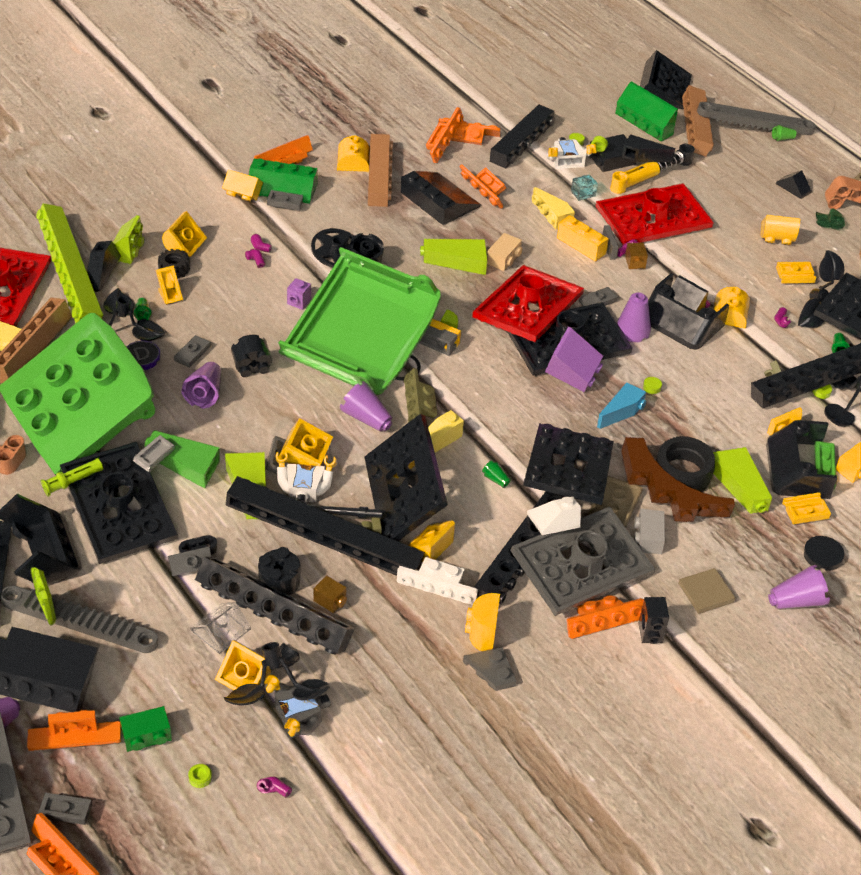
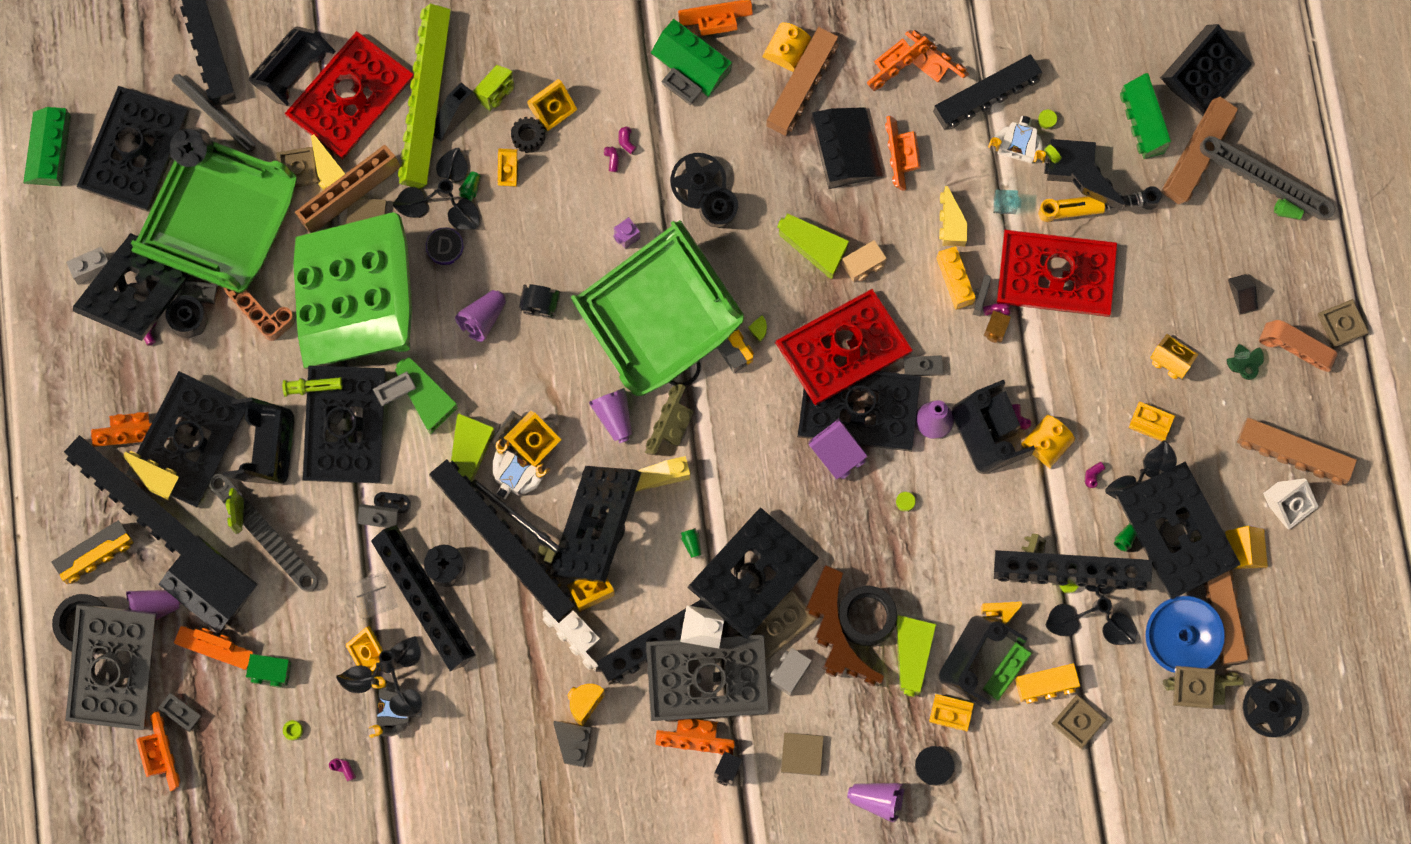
camera: 30 degrees right, 30 degrees up
dark grey plate [174,335,211,368] -> none
yellow brick [222,170,263,202] -> none
pearl gold brick [313,575,347,613] -> none
dark azure slope [597,383,646,429] -> none

